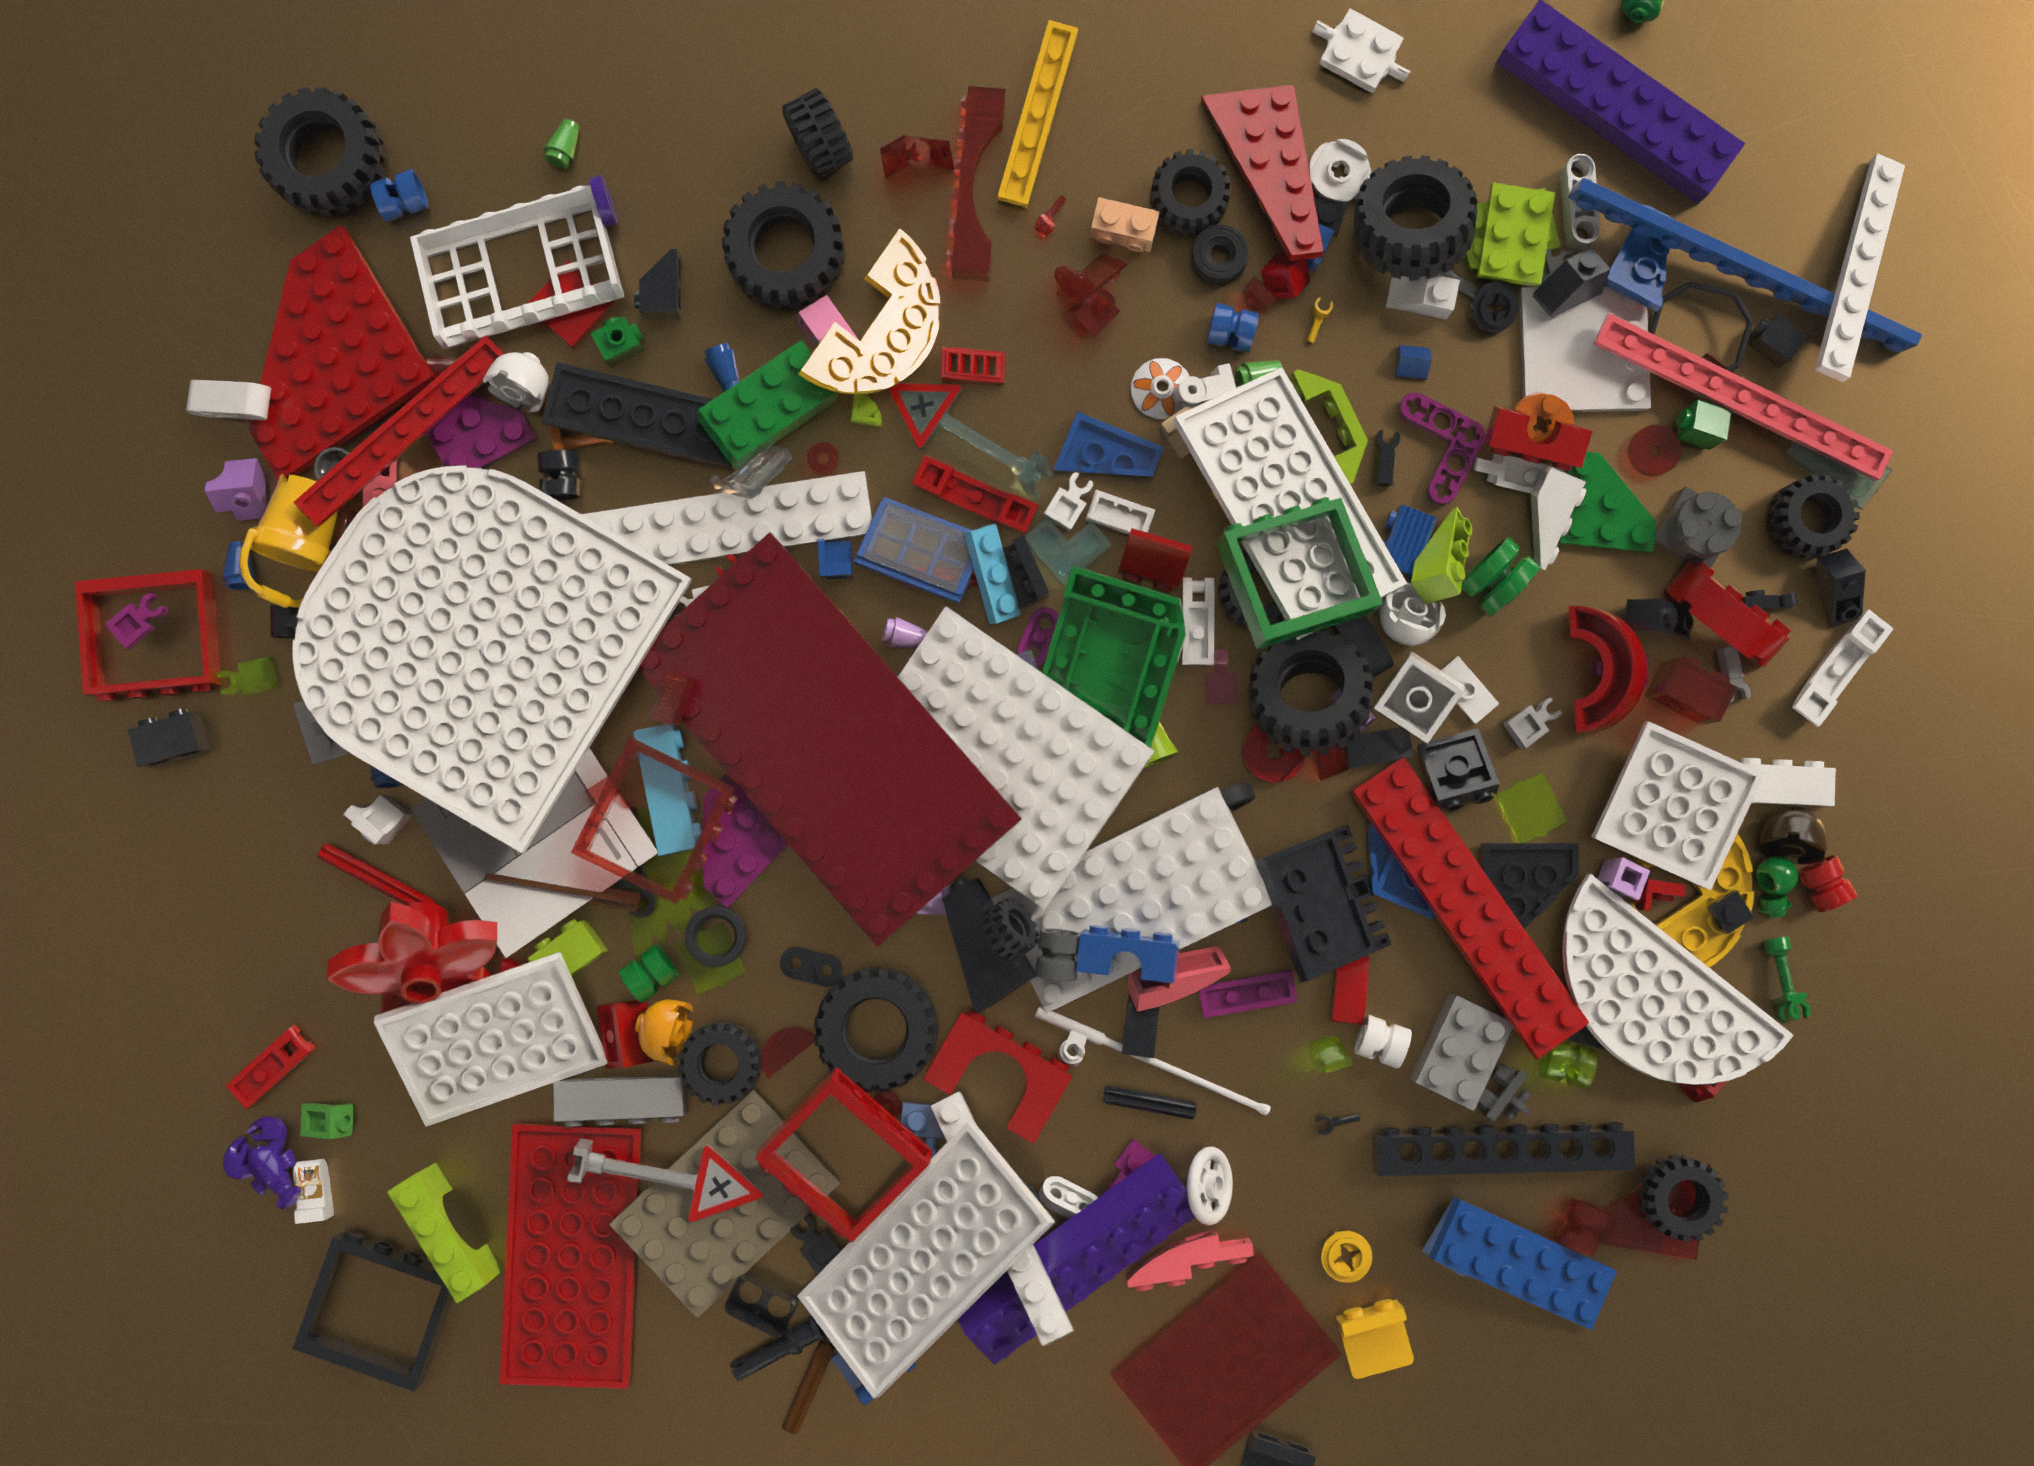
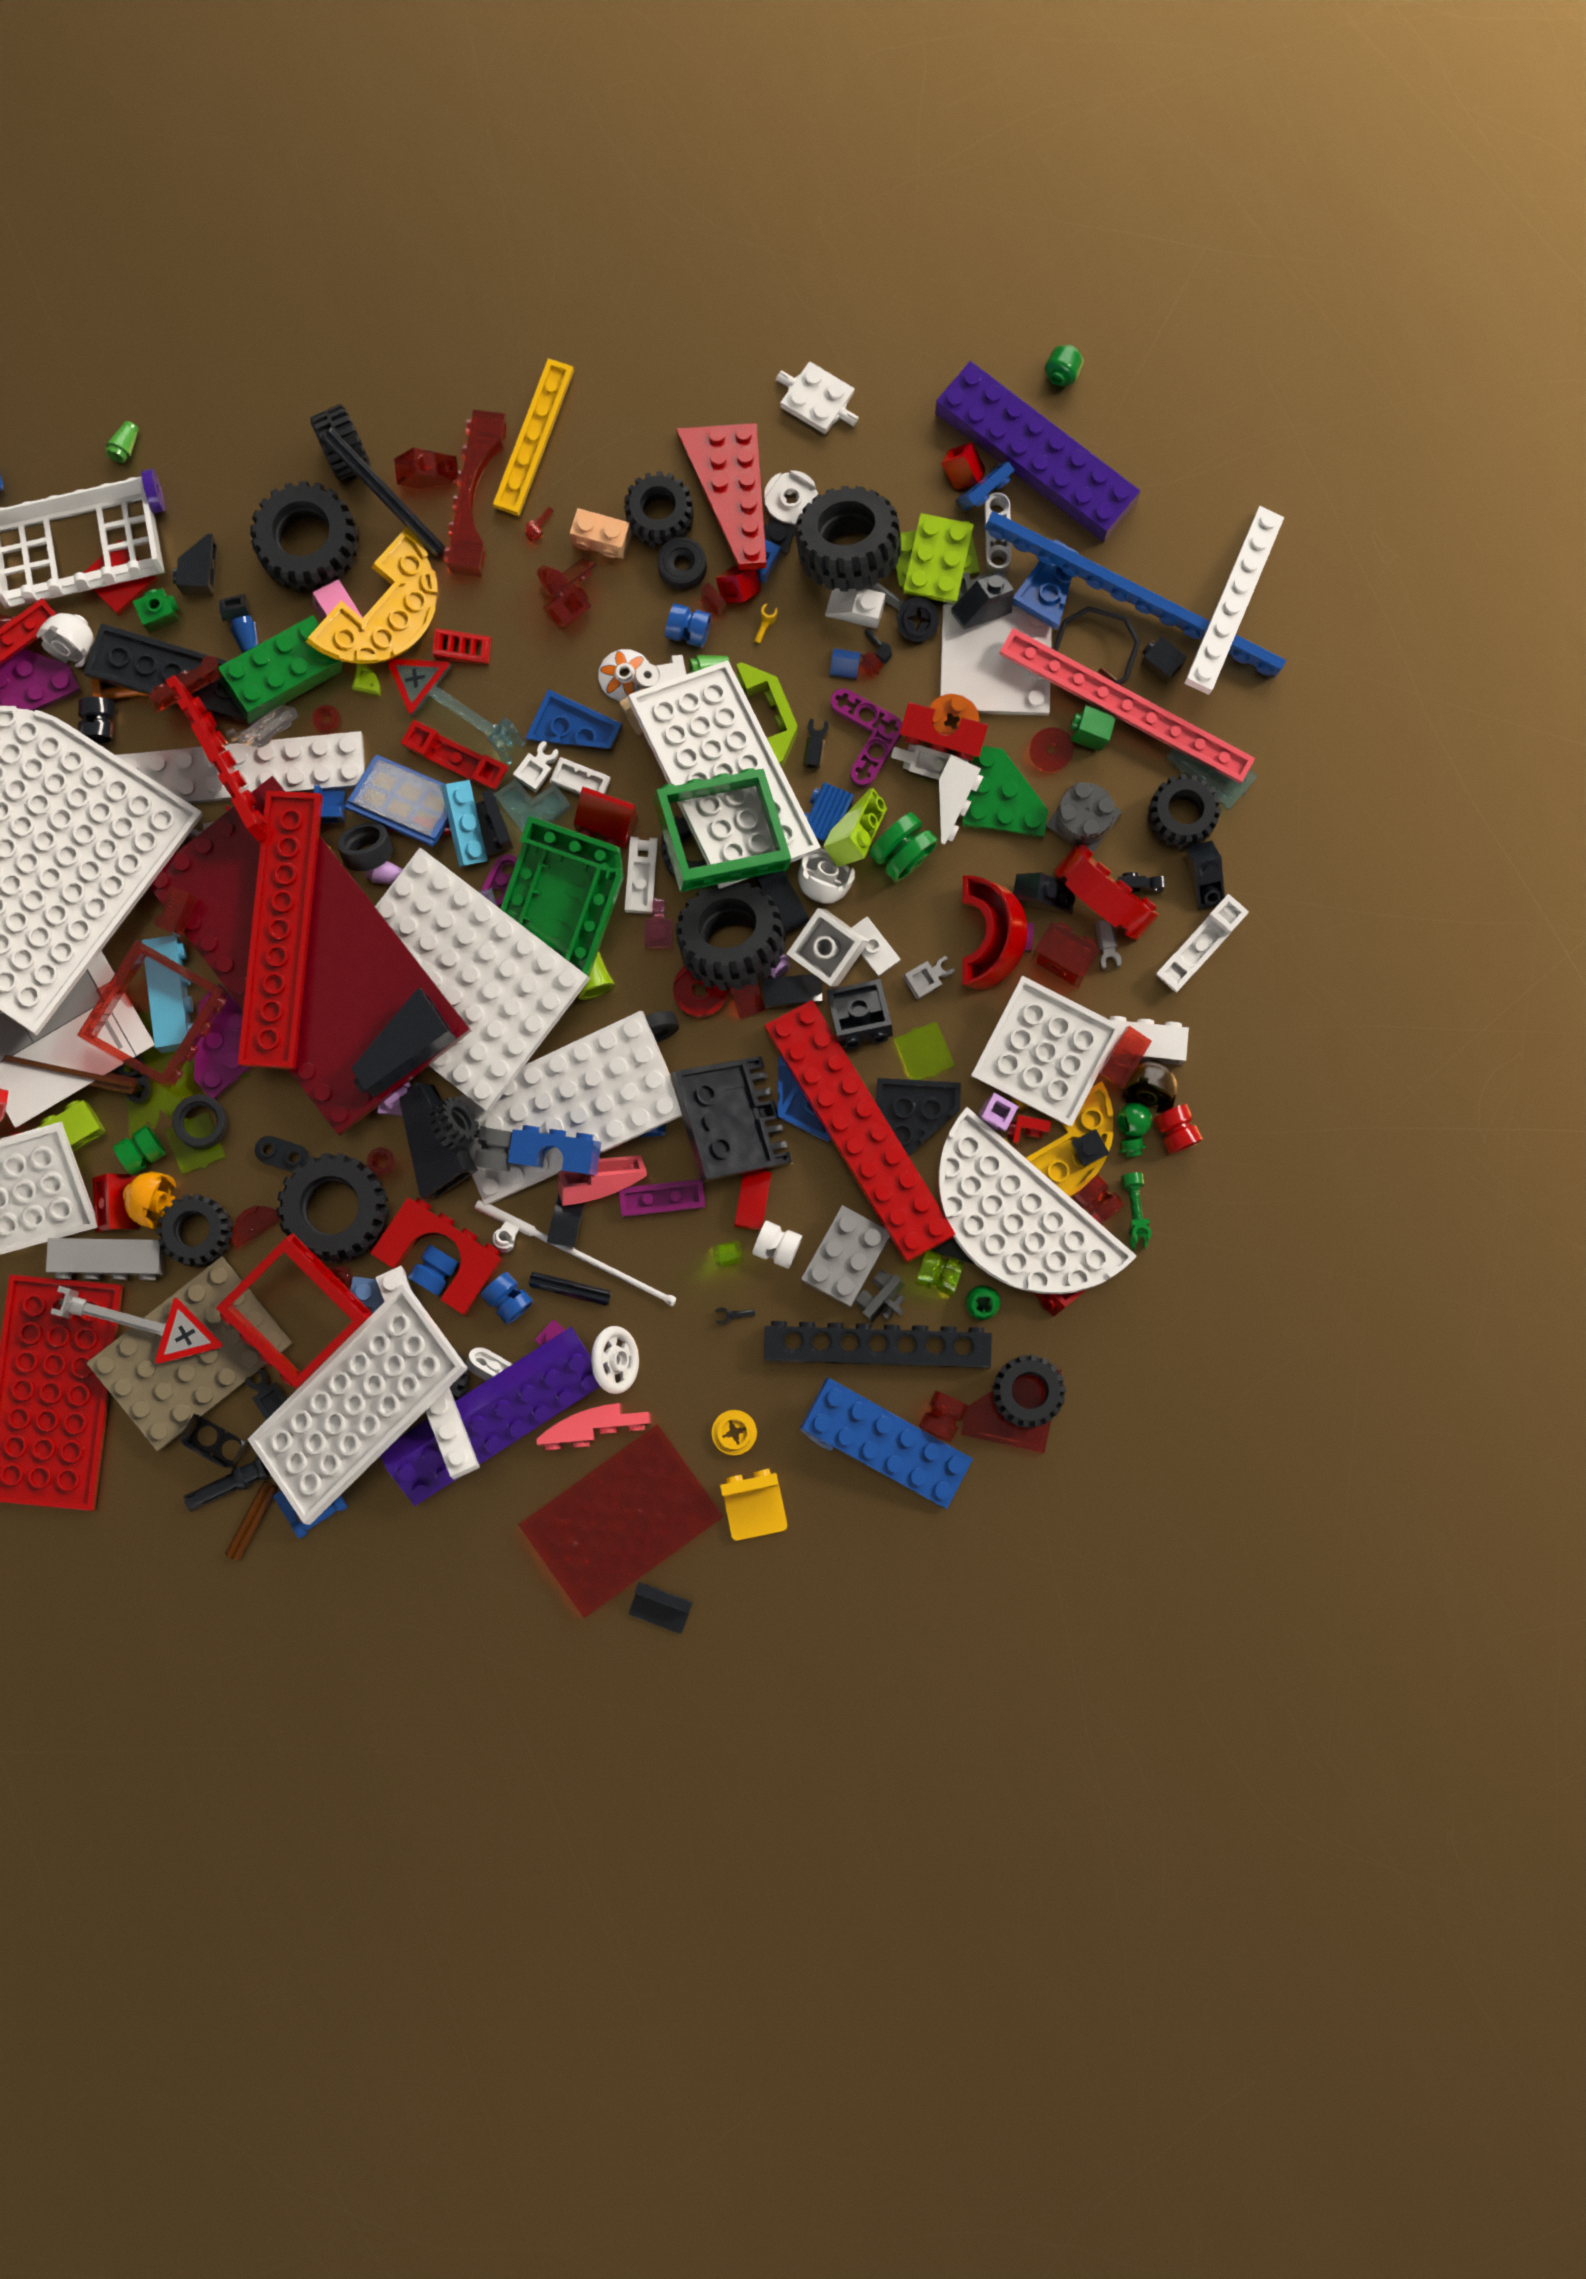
camera: 10 degrees right, 5 degrees down
none -> clear red plate [148,656,219,713]
none -> red wing [165,675,268,842]
none -> black plate [219,594,249,621]
none -> red plate [238,791,323,1069]
none -> black axle [322,428,445,557]
none -> black tyre [337,822,393,872]
none -> black slope [351,988,457,1098]
none -> clear red cone [367,1147,395,1175]
none -> blue wheel [408,1244,460,1297]
none -> blue wheel [480,1272,534,1325]
none -> clear red plate [859,650,884,675]
none -> black hand [864,628,892,664]
none -> red panel [941,442,985,490]
none -> blue plate [955,462,1015,513]
none -> green piece [965,1285,1001,1320]
none -> clear red wheel [1072,1174,1125,1225]
none -> clear red plate [1098,1026,1152,1088]

